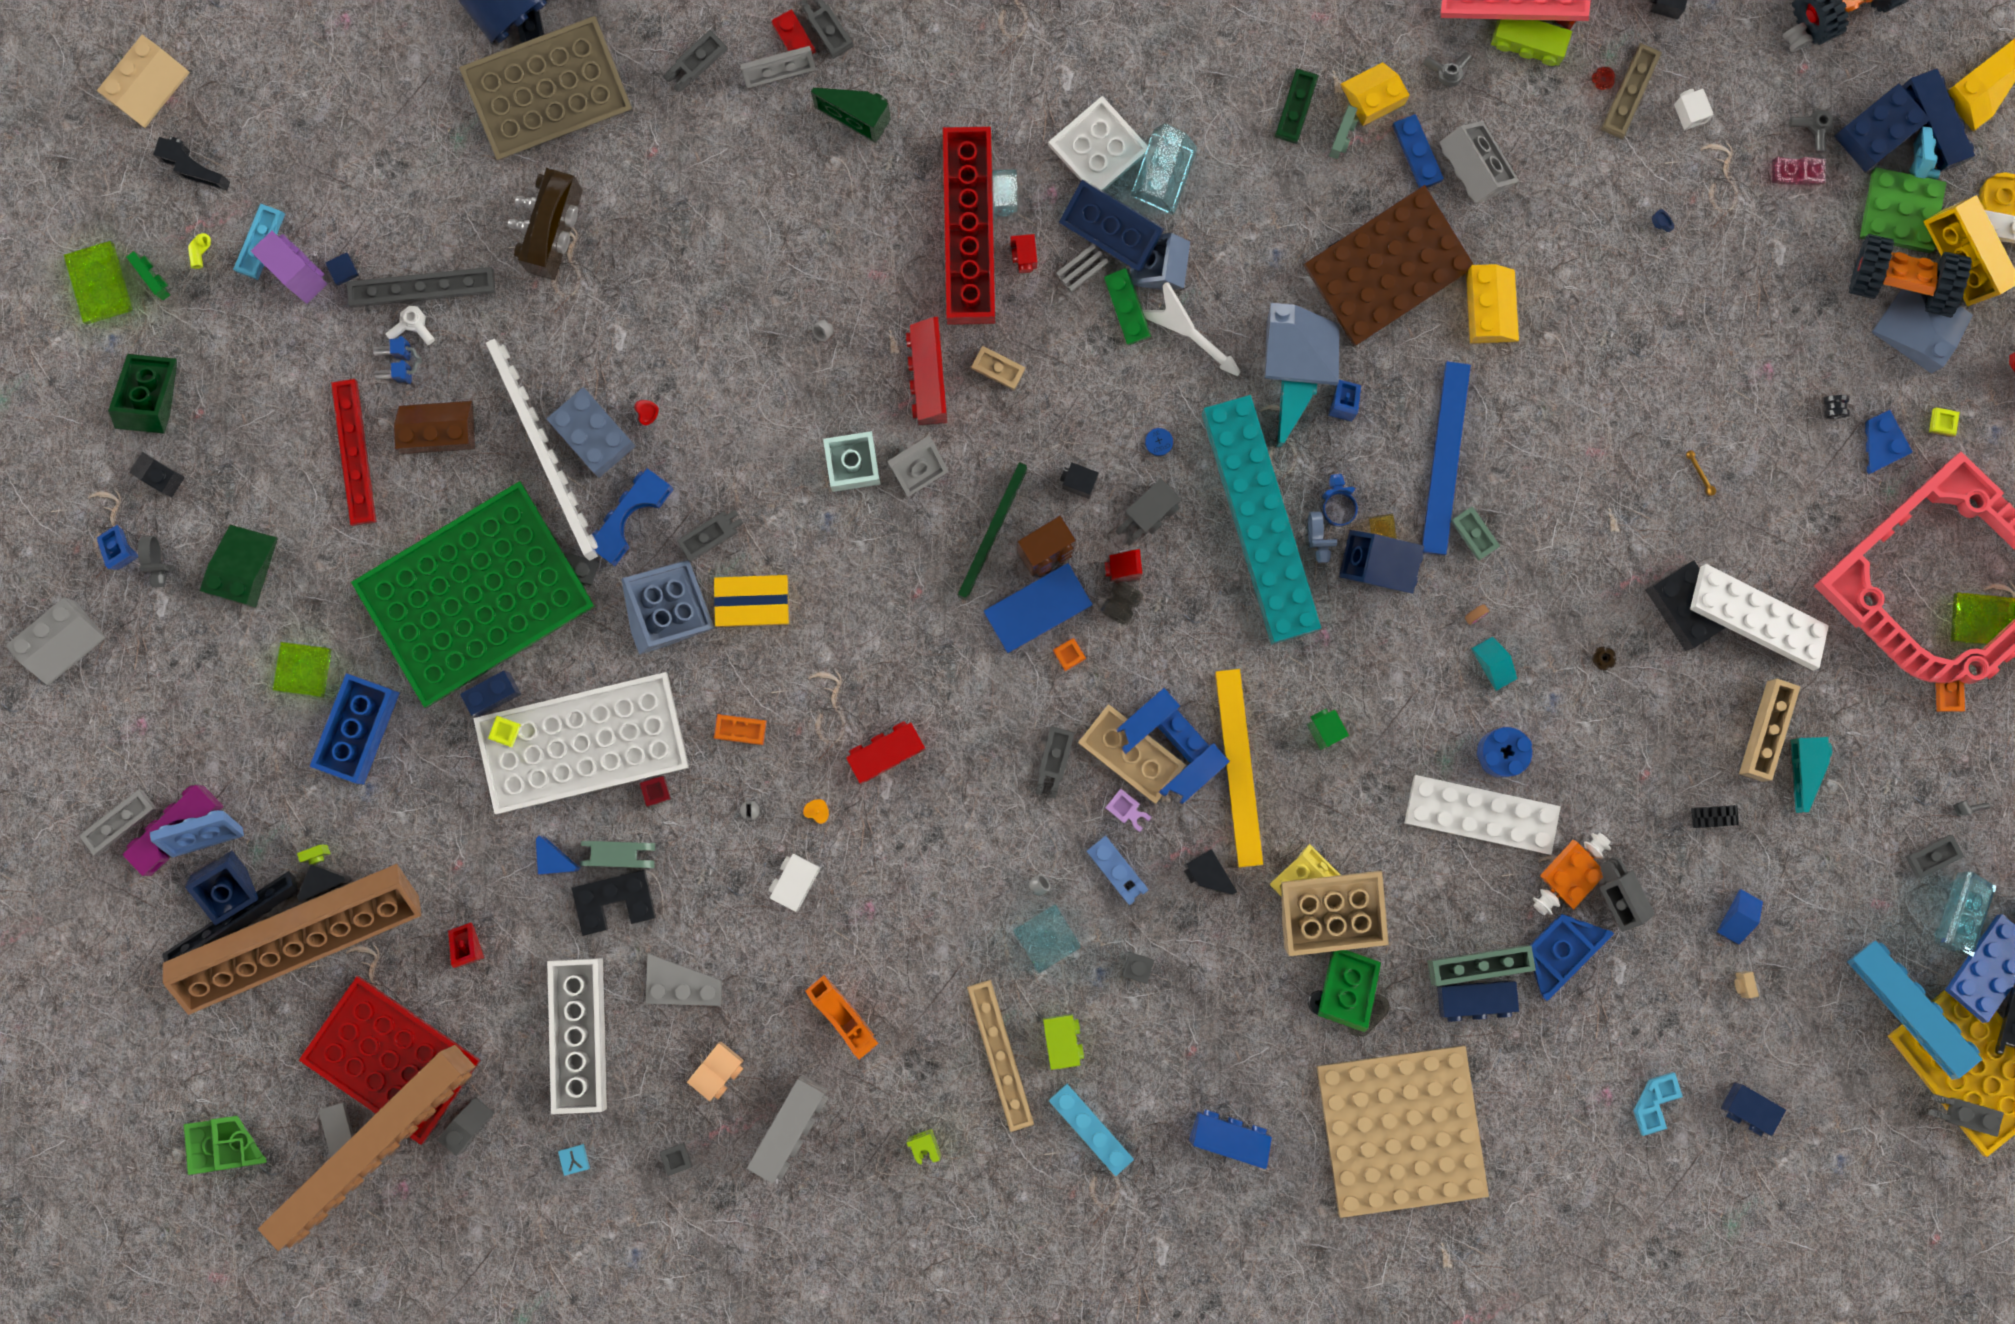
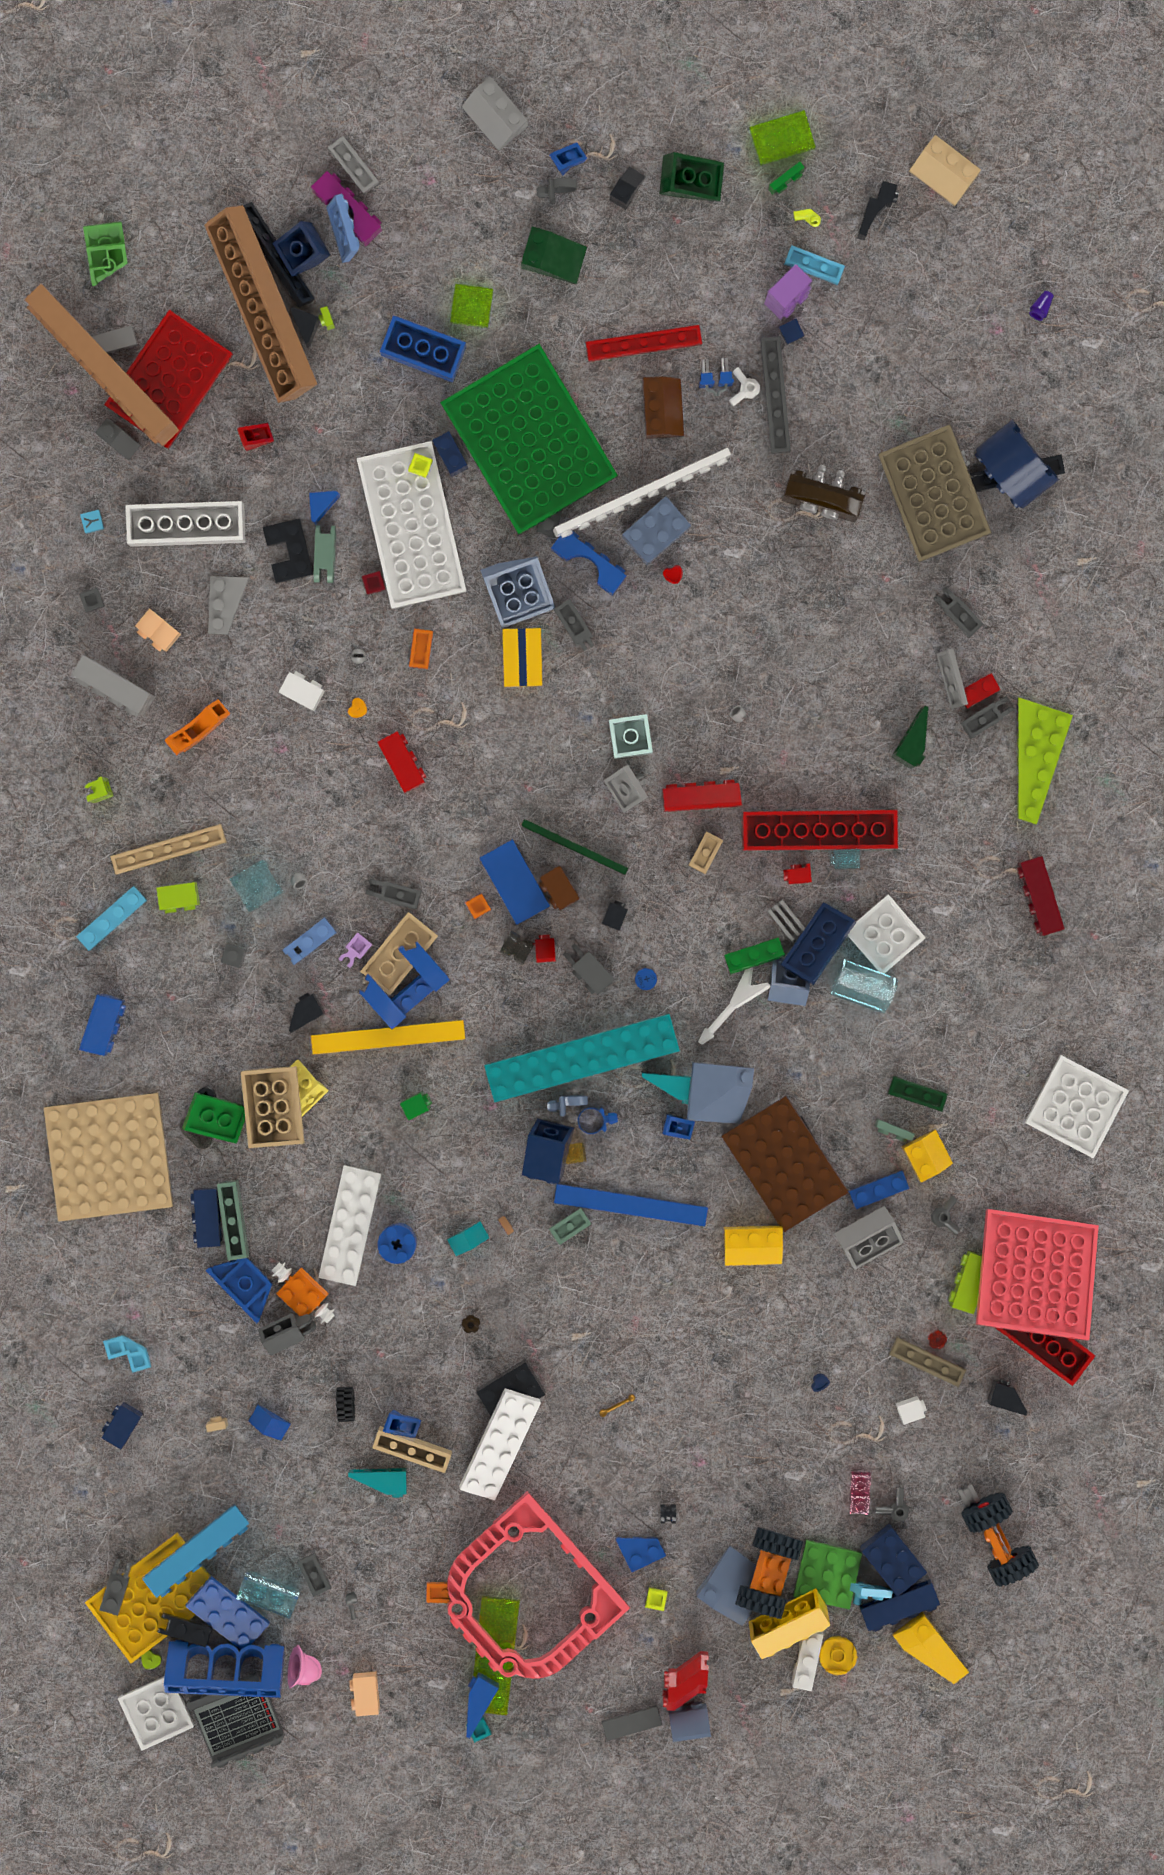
camera: 90 degrees right, 5 degrees up
none -> blue slope [383,1410,421,1438]

